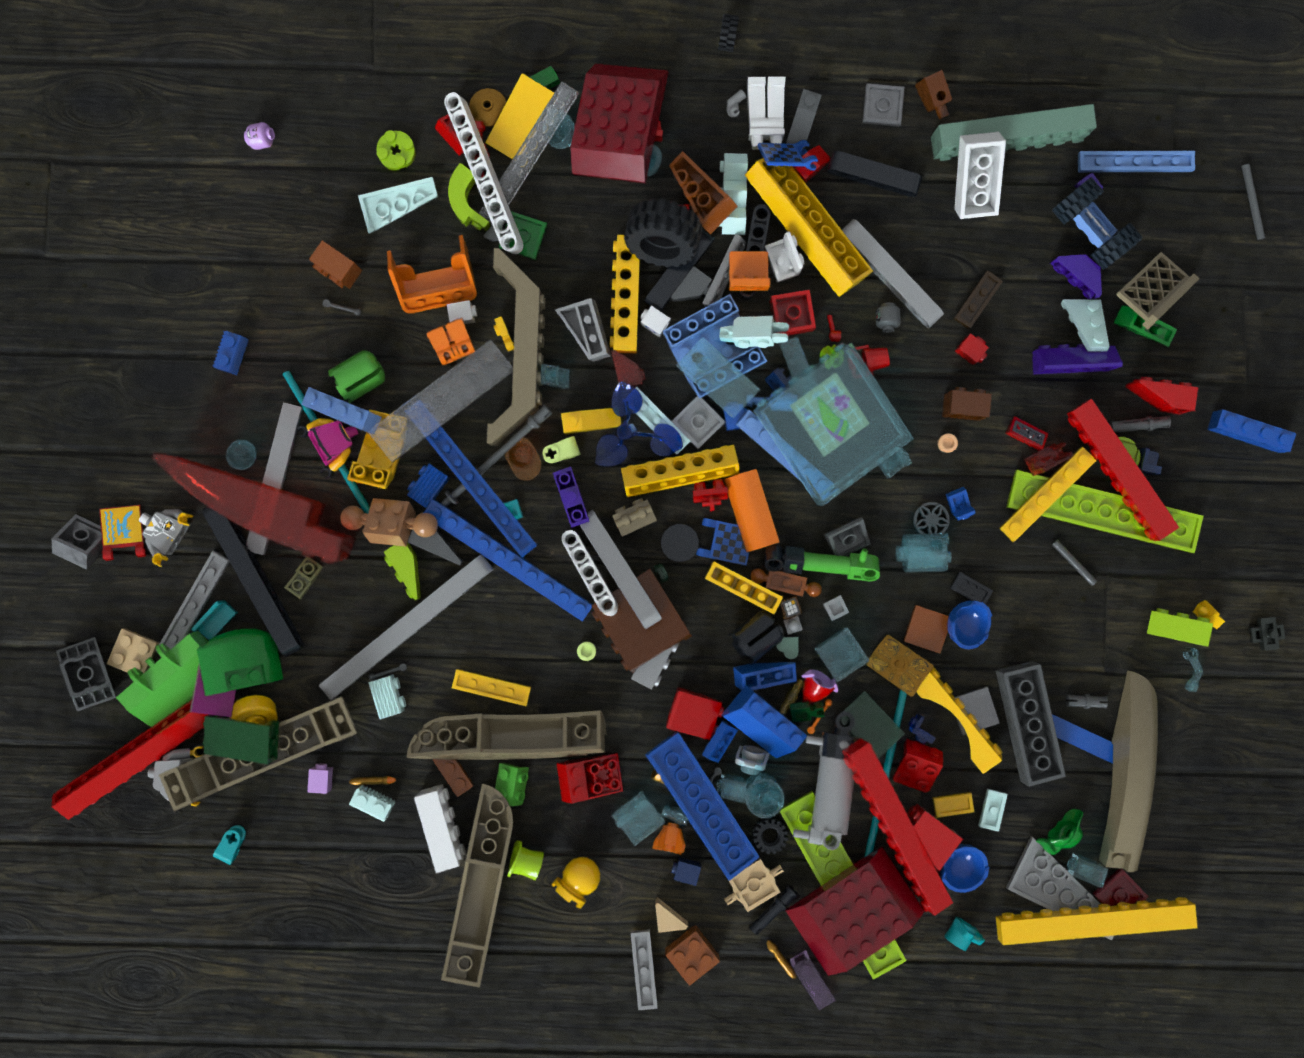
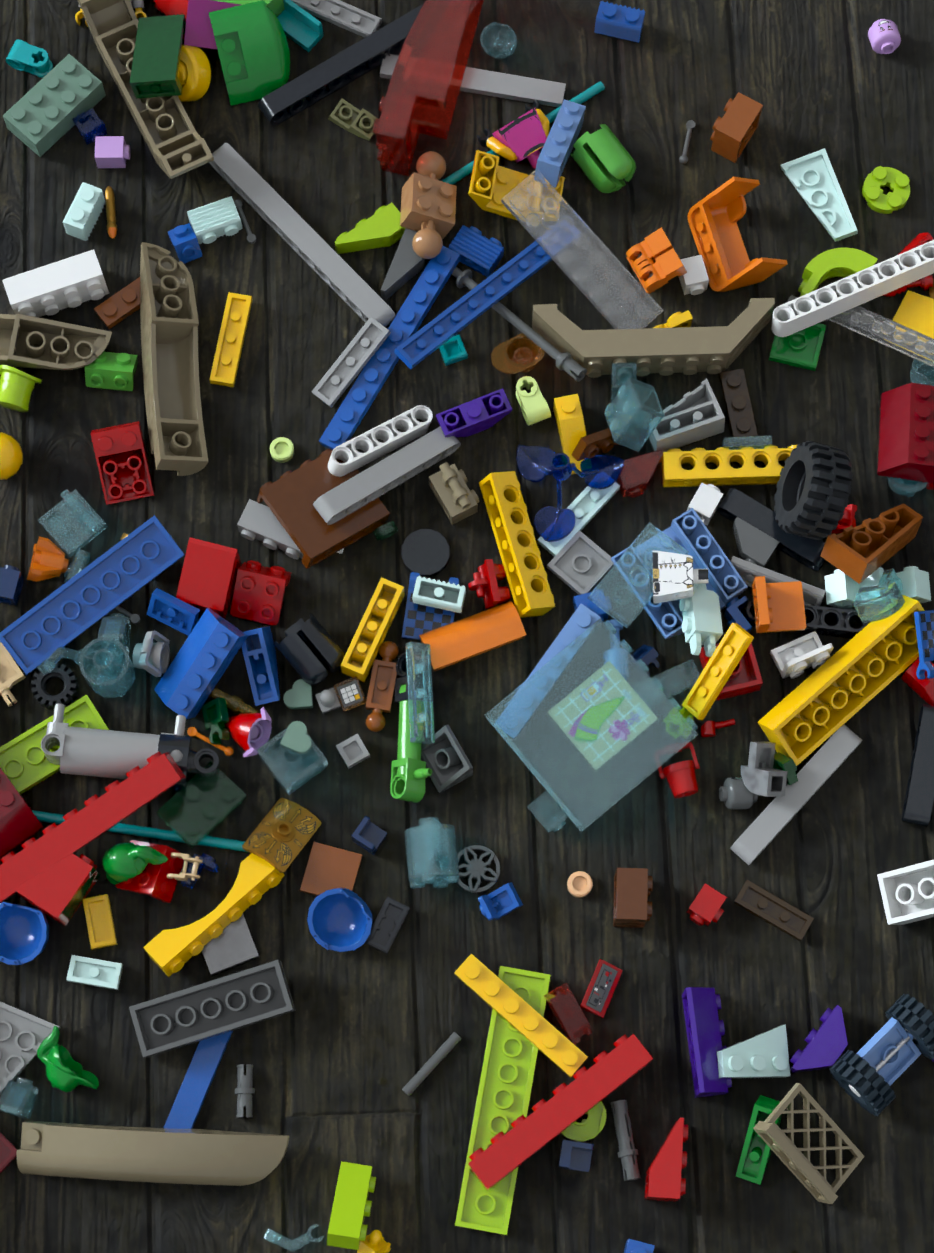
camera: 85 degrees right, 15 degrees down
none -> sand green brick [3,54,106,157]
none -> clear light blue arm [37,647,91,675]
none -> clear blue bracket [72,108,108,145]
none -> green hair [102,842,168,884]
none -> blue bracket [167,223,202,263]
none -> tan piece [167,852,203,881]
none -> red bracket [230,561,291,625]
none -> sand green tile [280,721,312,754]
none -> light grey plate [312,317,391,408]
none -> dark blue panel [352,816,388,855]
none -> clear light blue tile [406,642,435,744]
none -> light aqua brick [412,576,466,613]
none -> reddish brown plate [571,426,629,461]
none -> clear light blue brick [604,377,665,452]
none -> white torso [652,551,709,603]
none -> yellow tile [682,623,754,720]
none -> dark brown plate [719,369,758,442]
none -> clear light blue tile [721,436,773,450]
none -> blue bracket [724,596,752,633]
none -> flat silver brick [741,742,787,797]
none -> dark green plate [773,752,798,785]
none -> clear light blue brick [853,569,905,623]

